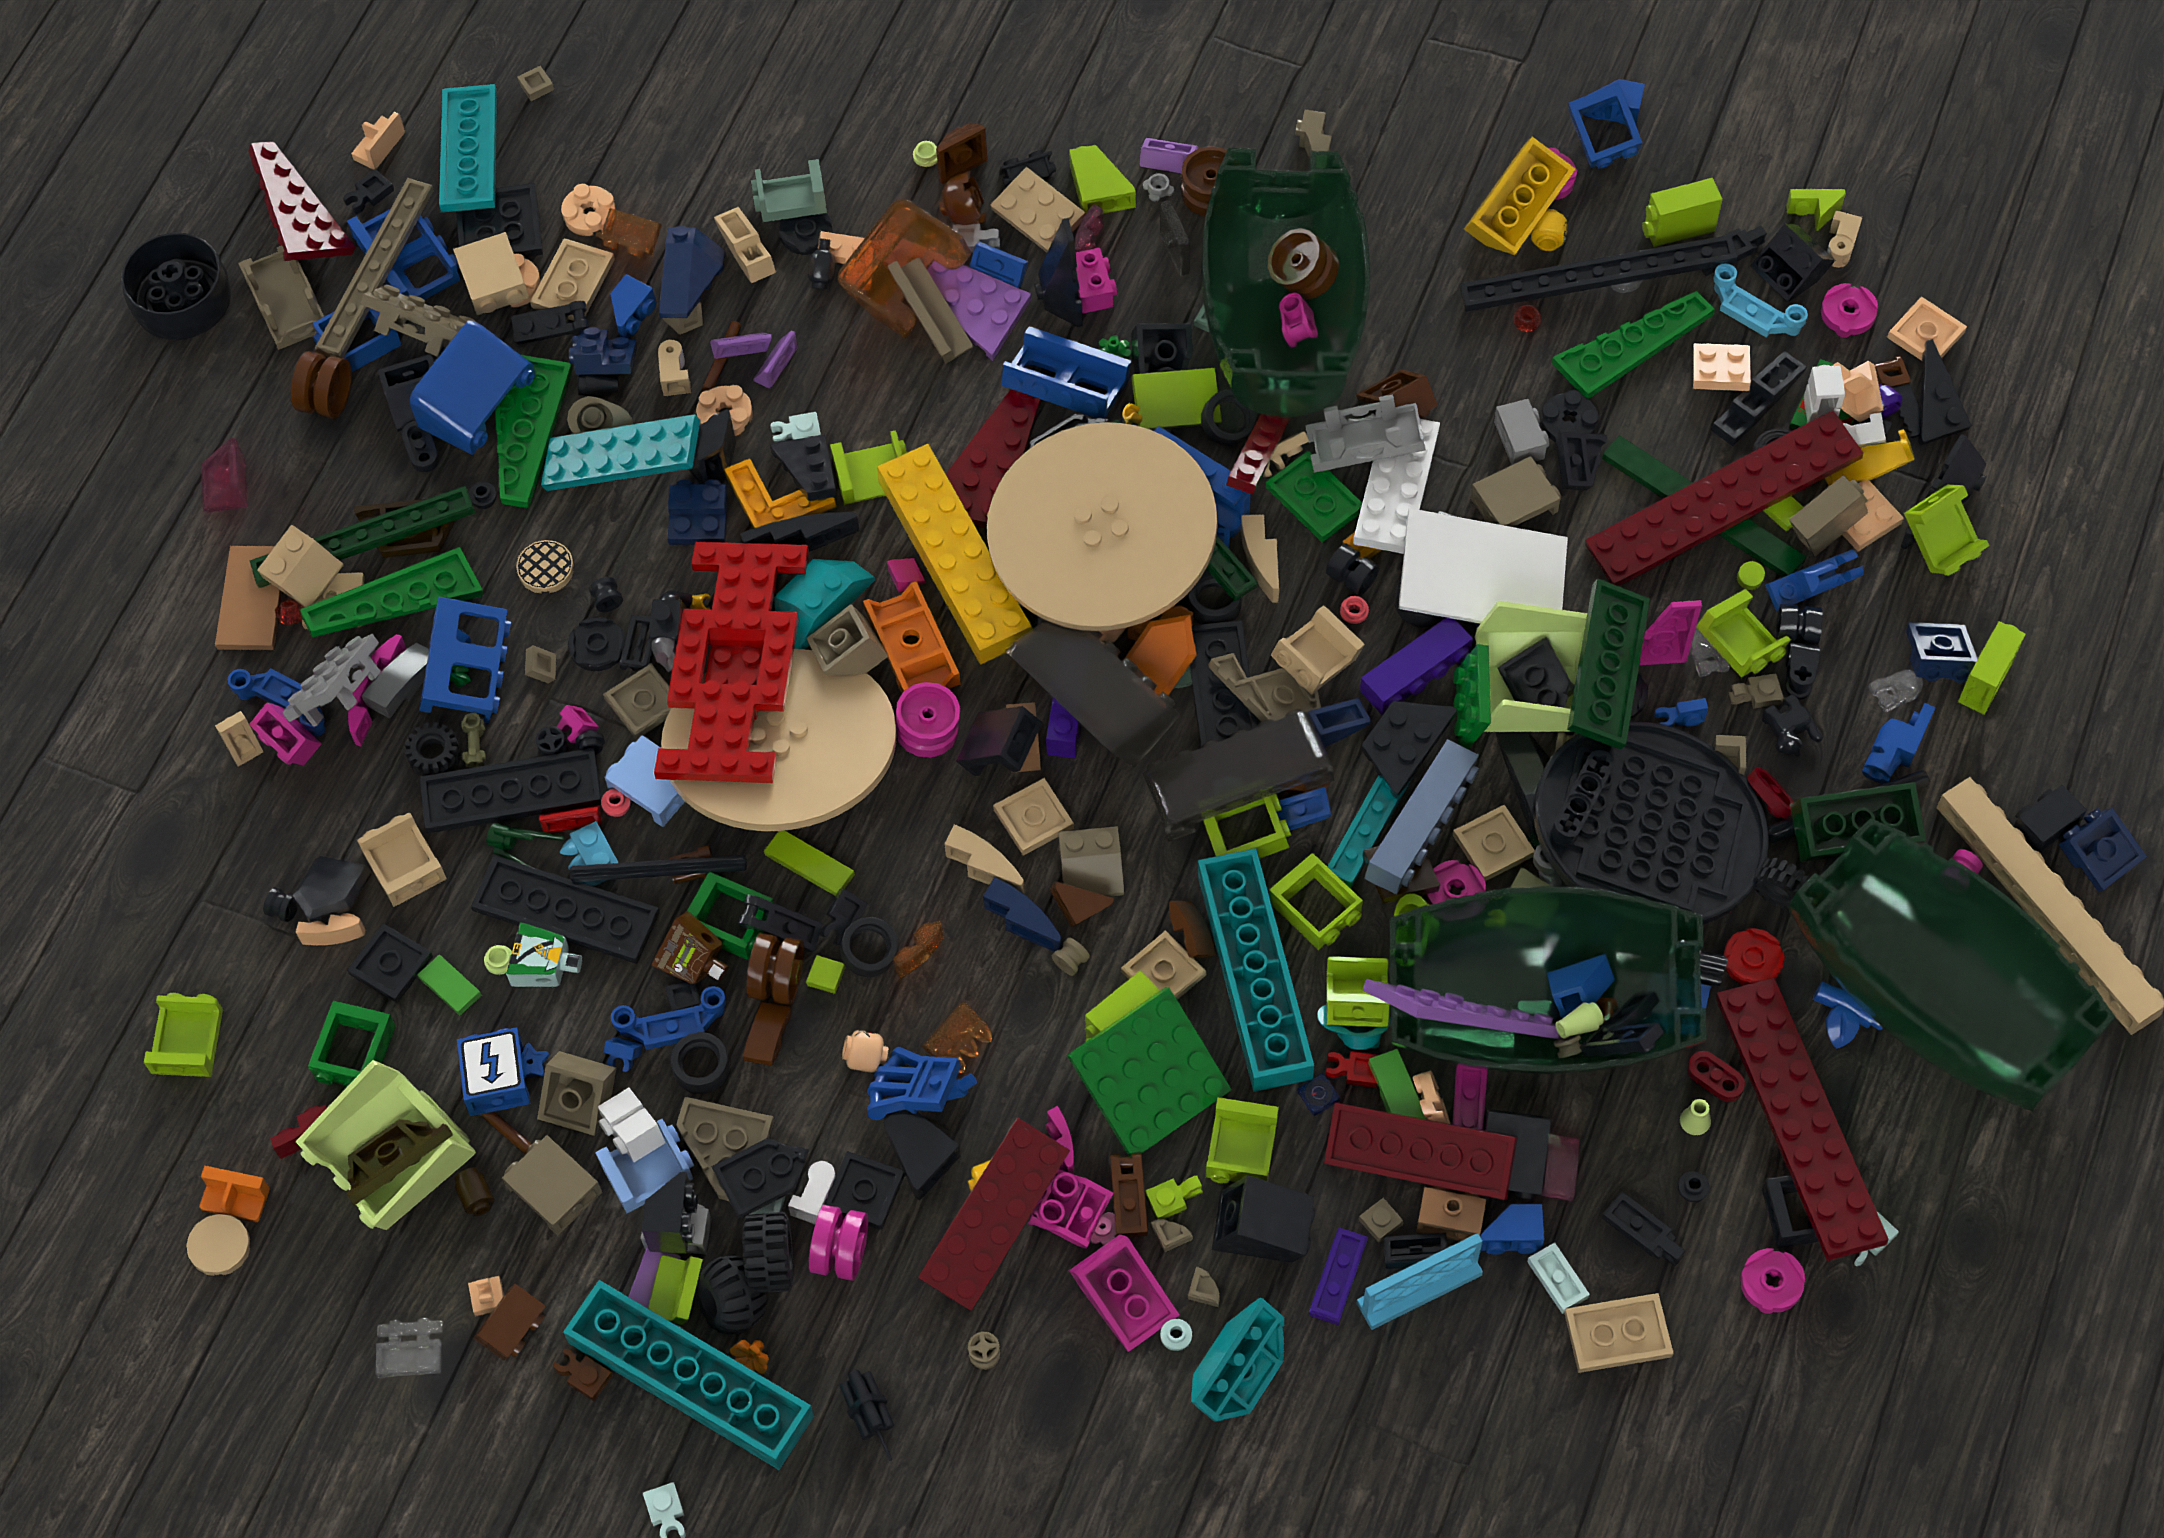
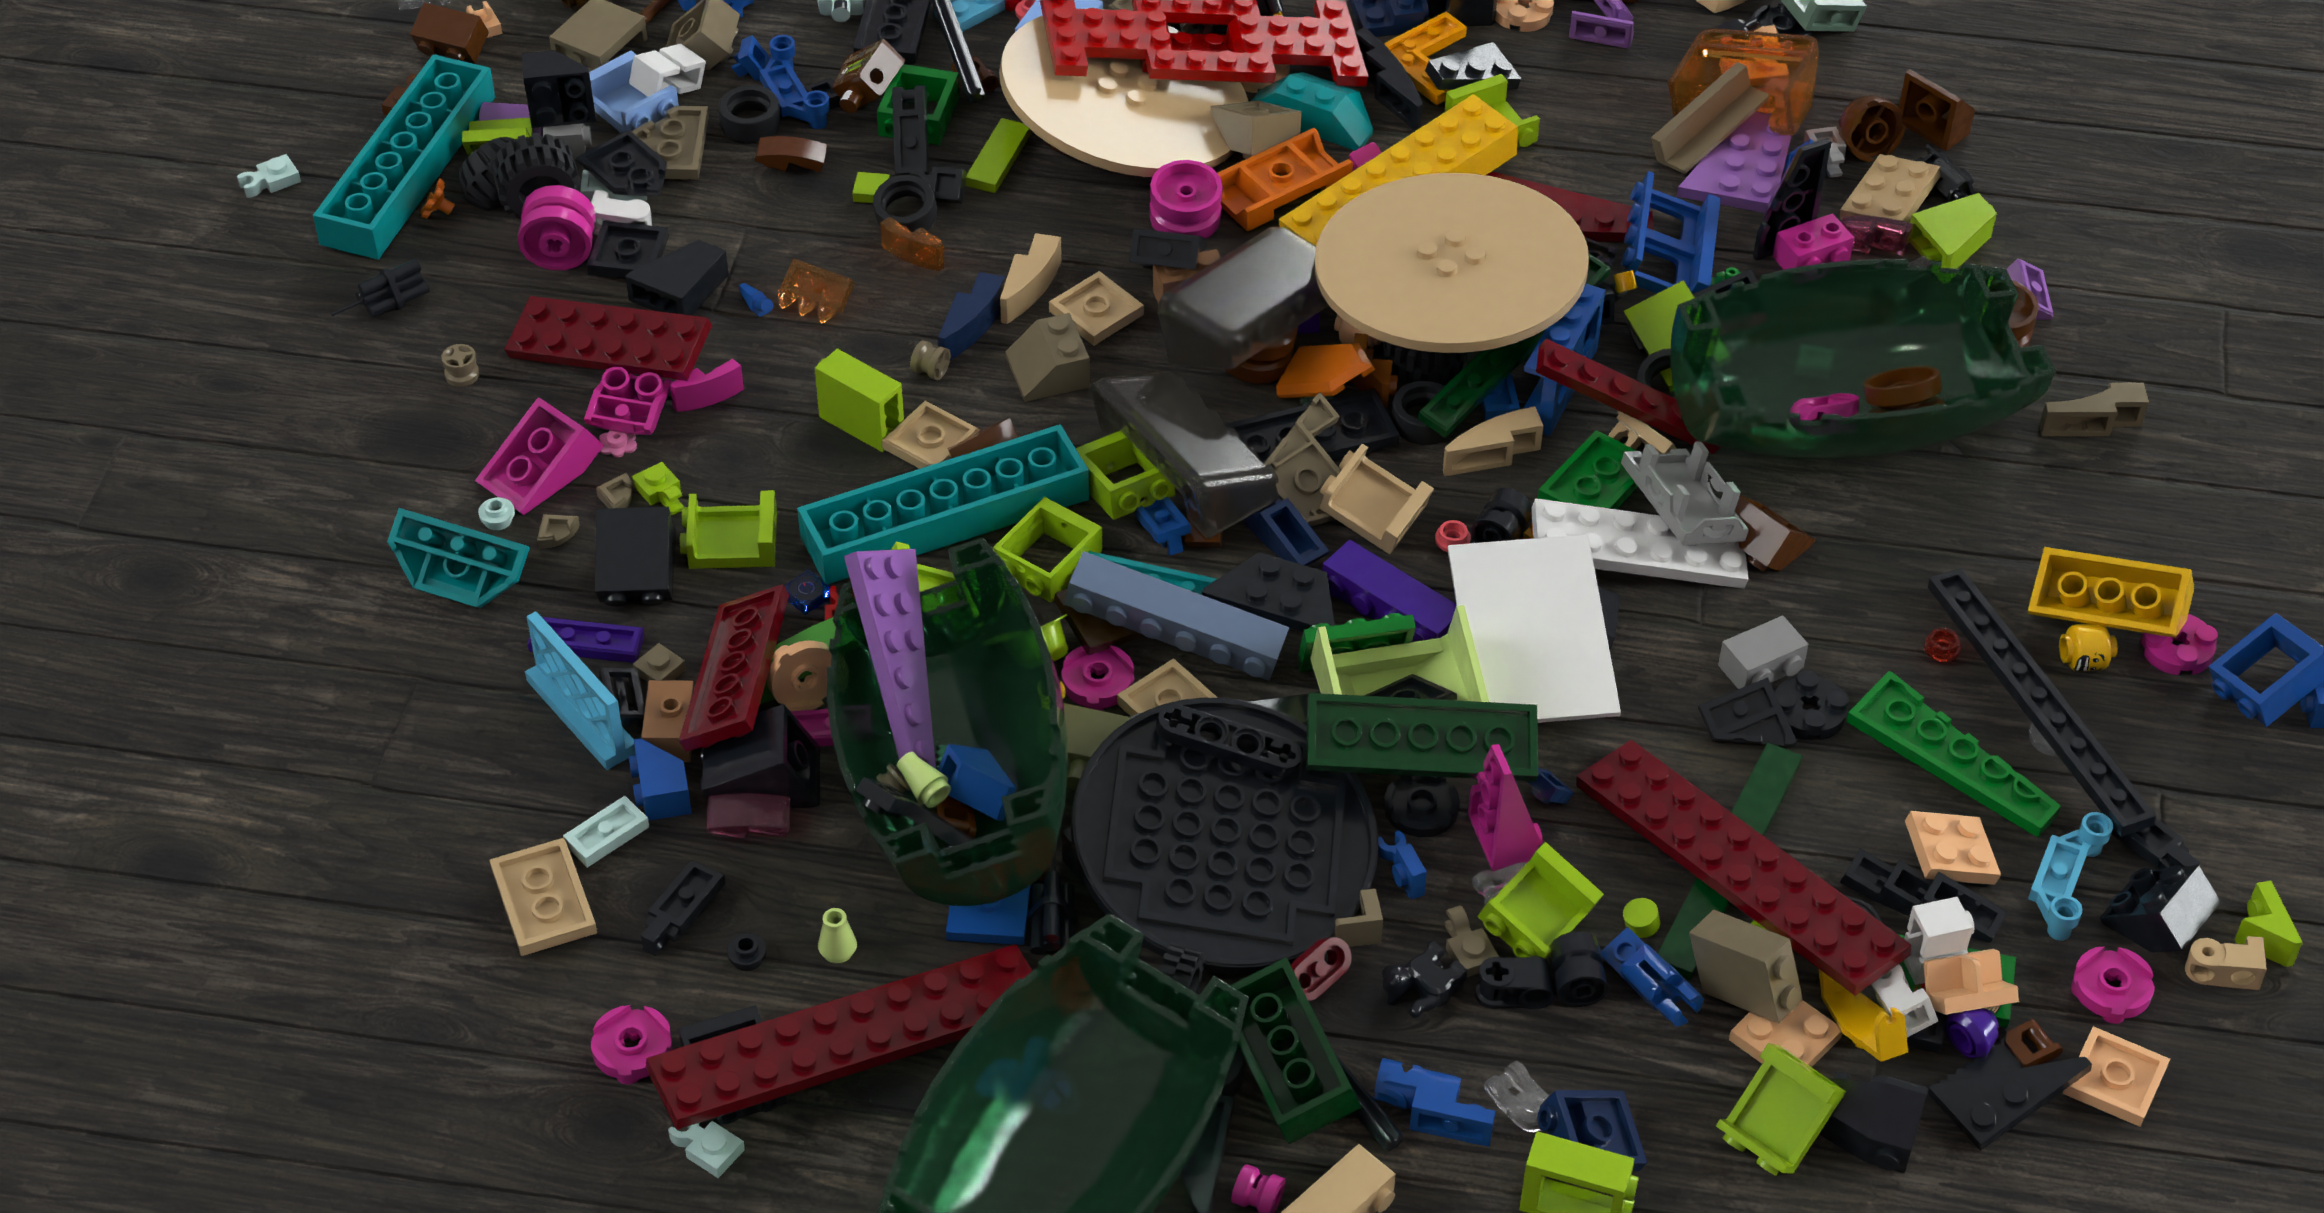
camera: 75 degrees right, 15 degrees down
reddish brown wheel [747,933,804,1005] -> none
light aqua plate [771,412,821,443] -> none
light nougat head [842,1030,888,1073] -> none
blue plate [867,1047,961,1120] -> none
reddish brown slope [1050,882,1114,927] -> none
green plate [1066,987,1232,1156] -> none
reddish brown plate [1110,1152,1148,1237] -> none
dark tan panel [1470,456,1561,527] -> none
lime brick [1642,178,1722,247] -> none
dark red plate [1687,1051,1745,1102] -> none

